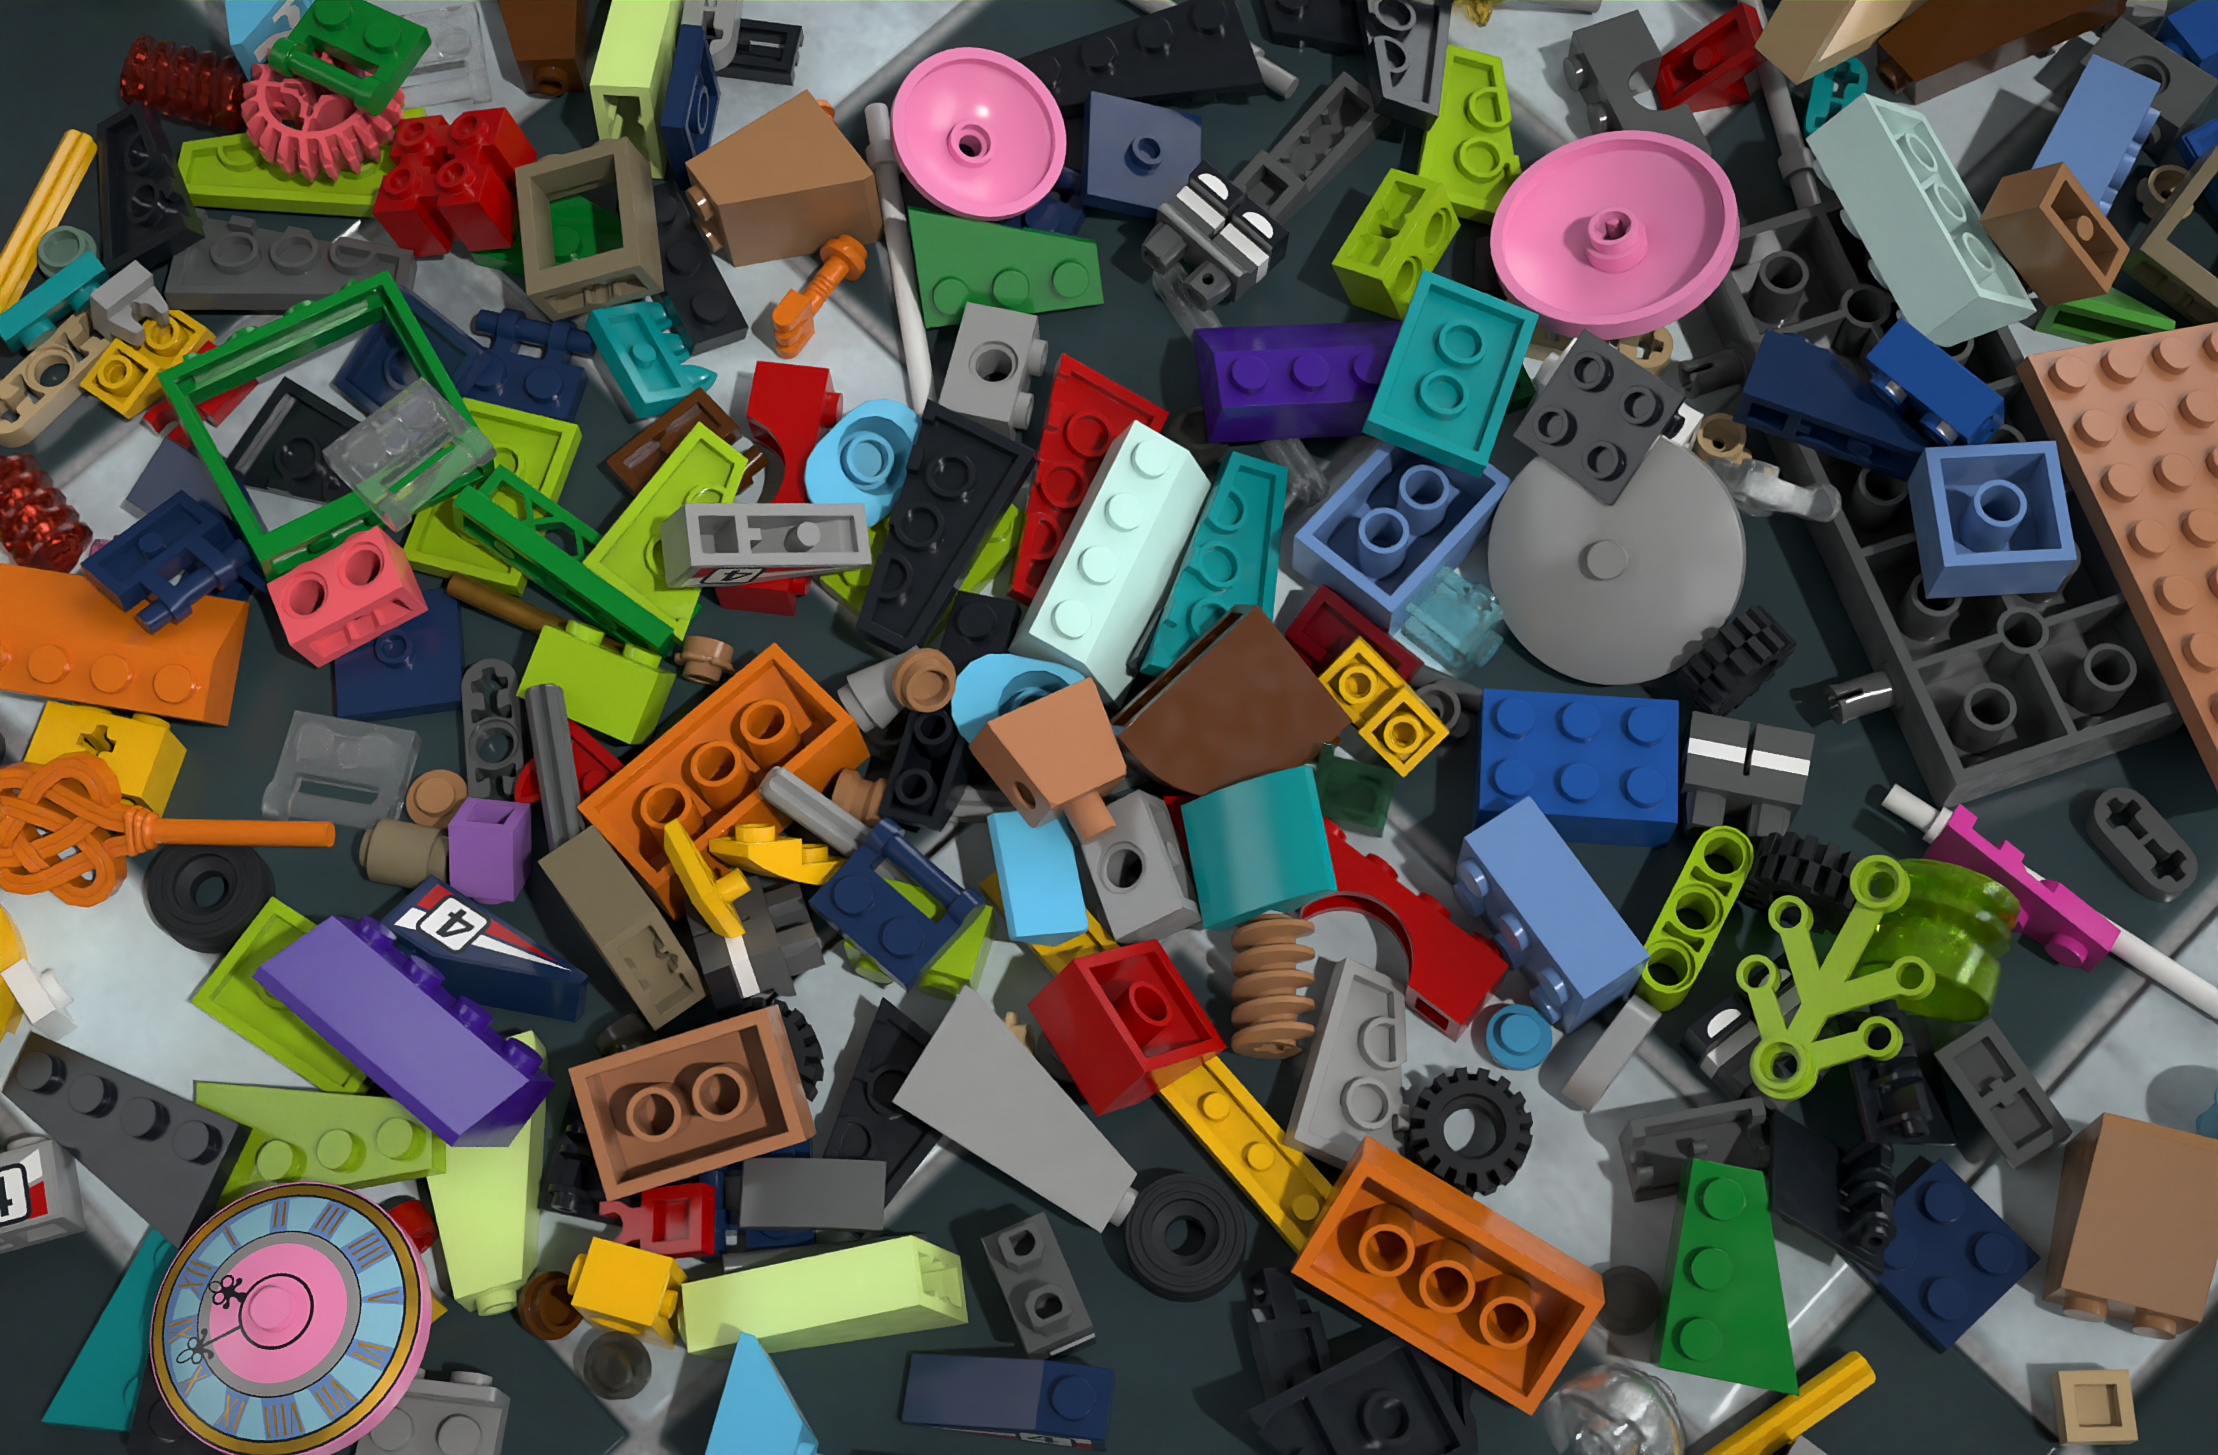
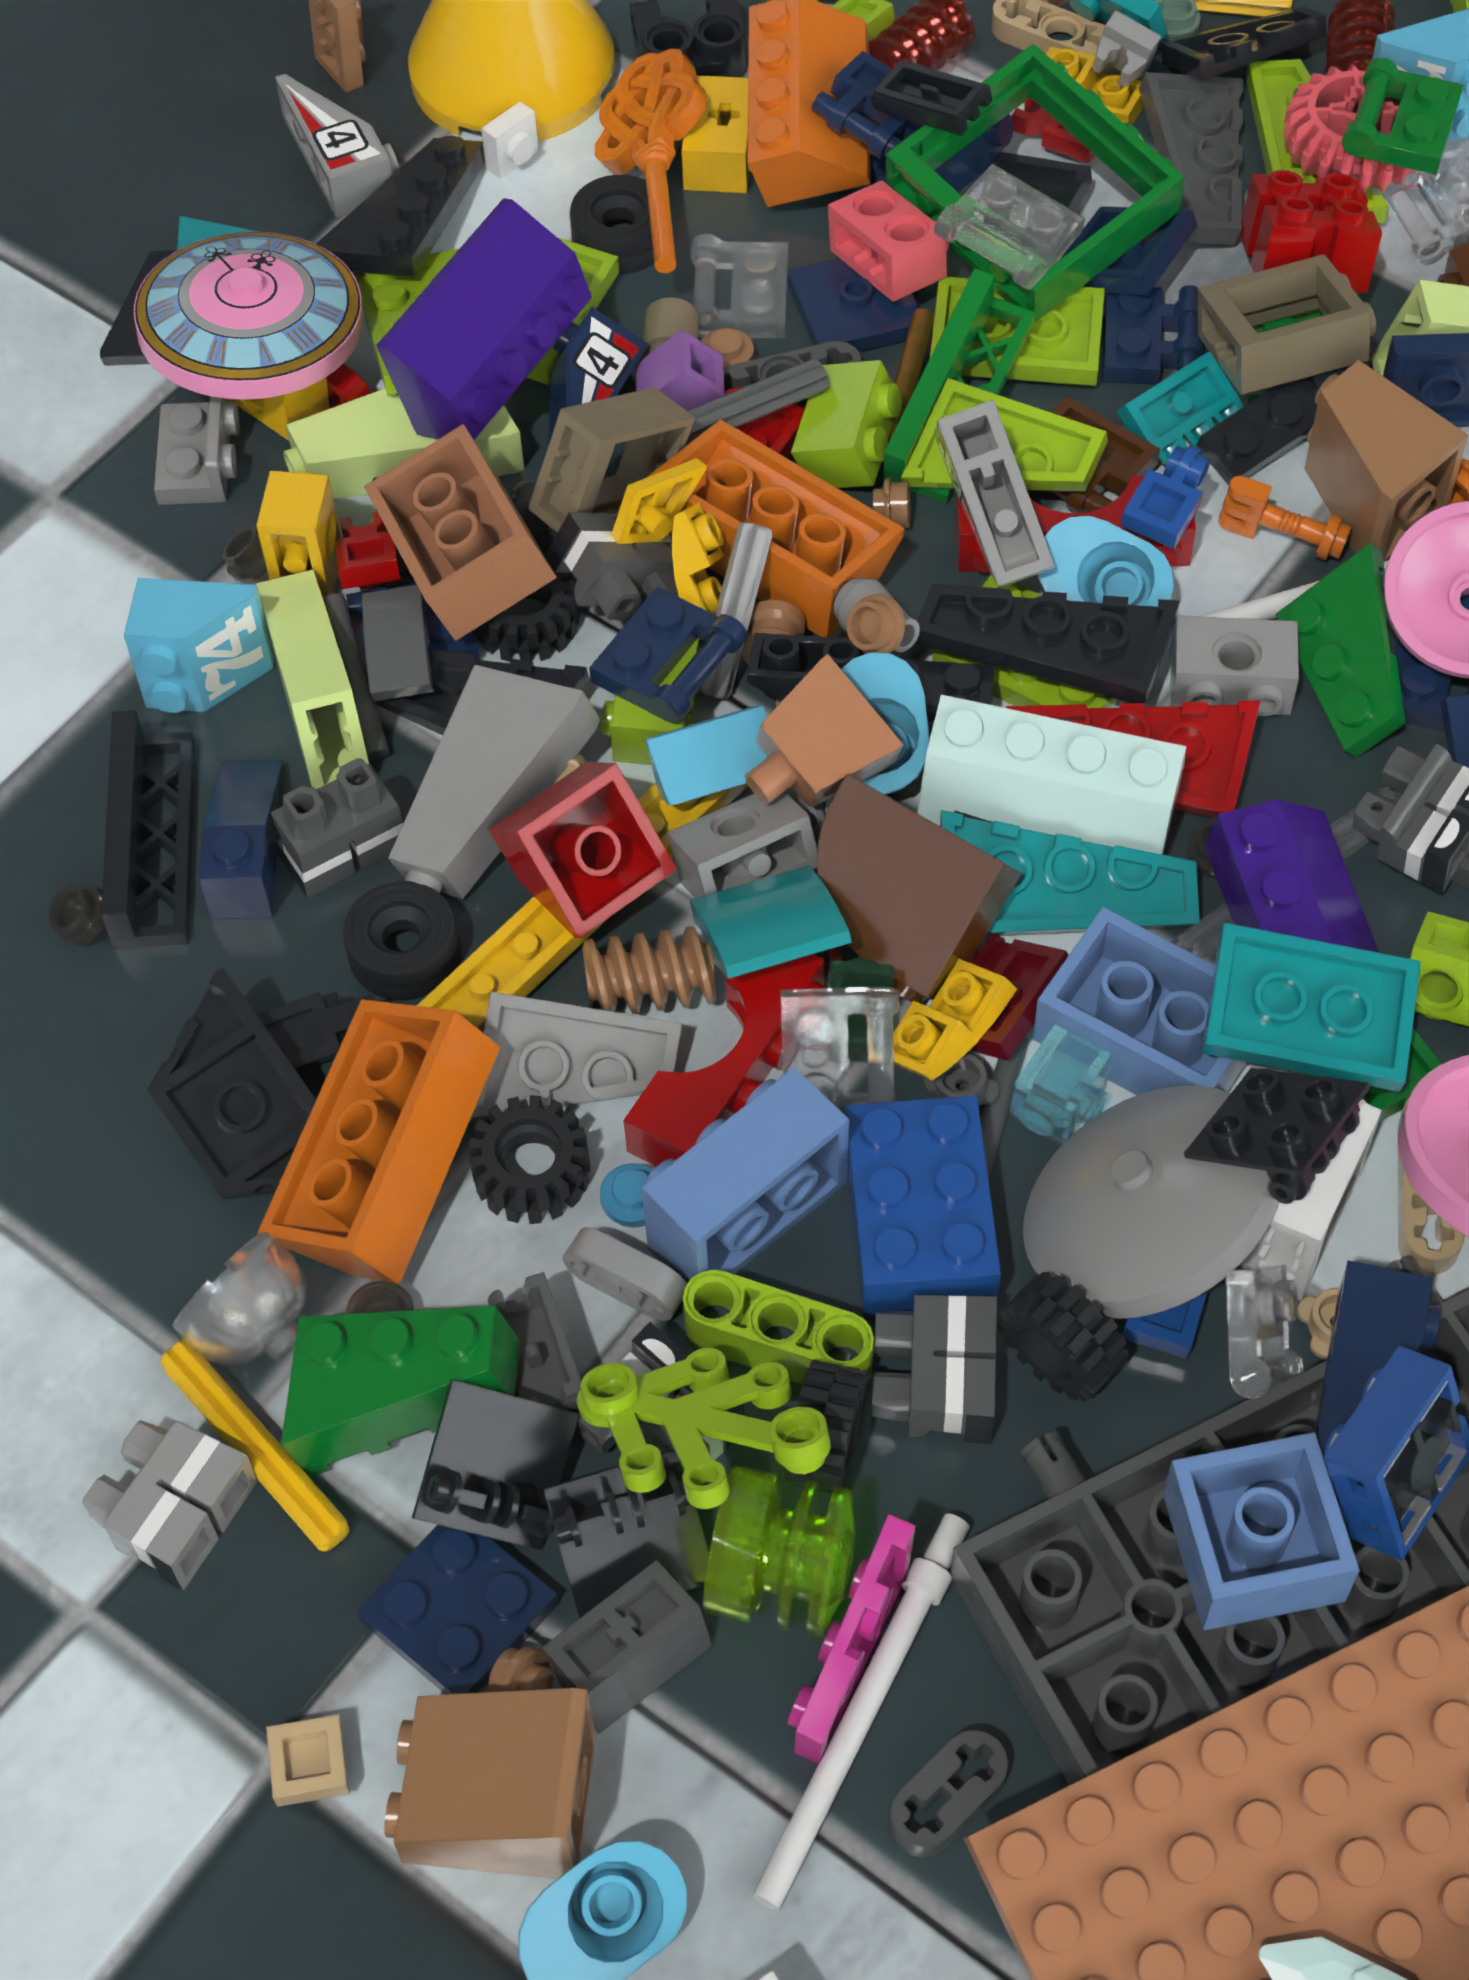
camera: 80 degrees right, 10 degrees down
none -> medium nougat plate [488,1646,553,1692]
none -> clear plate [780,987,901,1115]
none -> black tile [870,60,993,136]
none -> blue plate [1121,445,1210,549]

